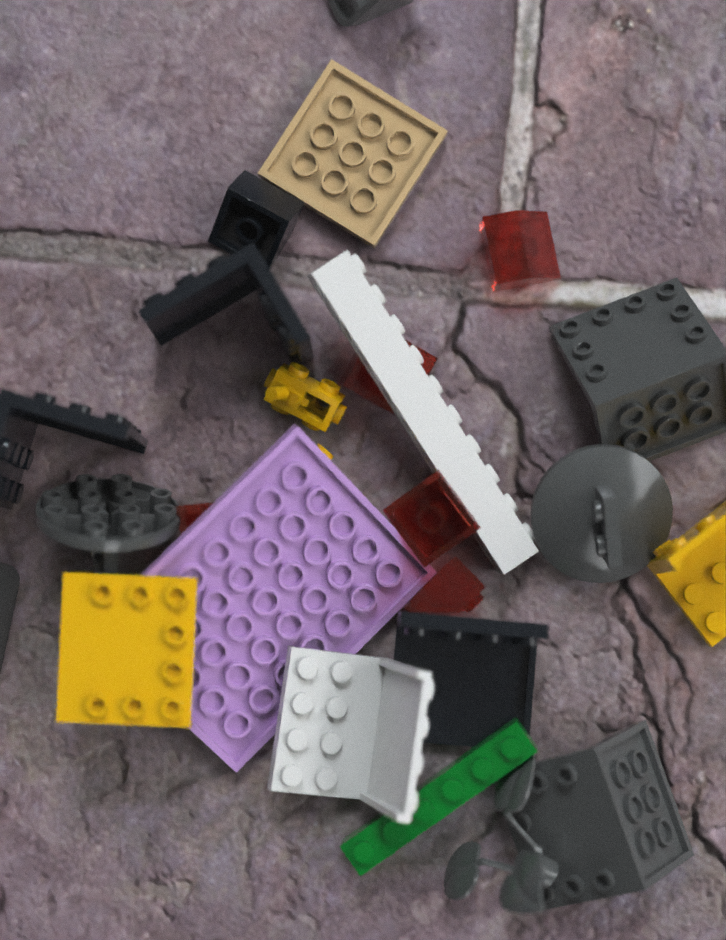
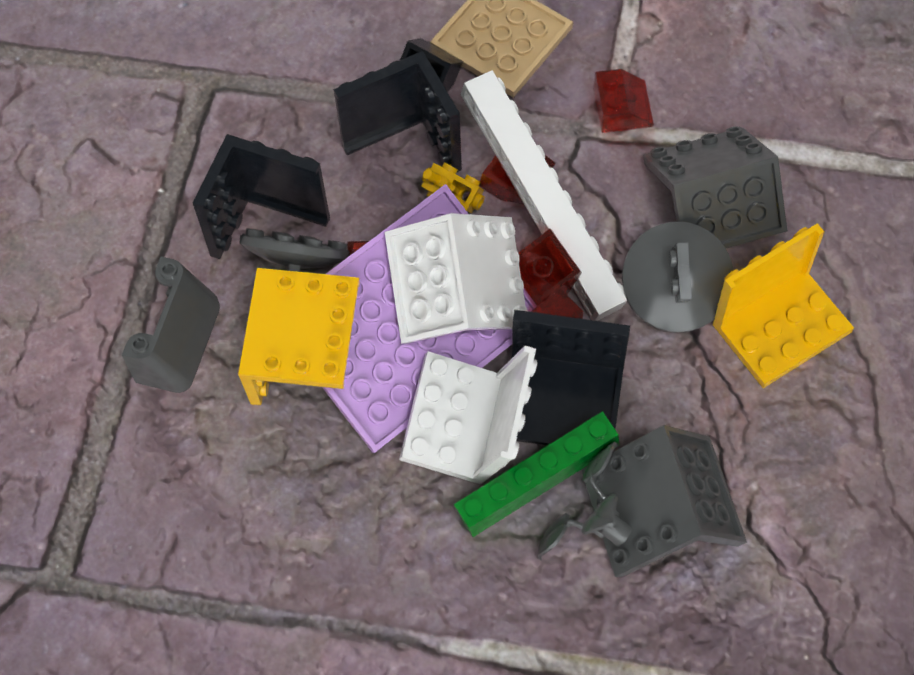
camera: 10 degrees right, 20 degrees down
none -> white bracket [385,213,528,344]

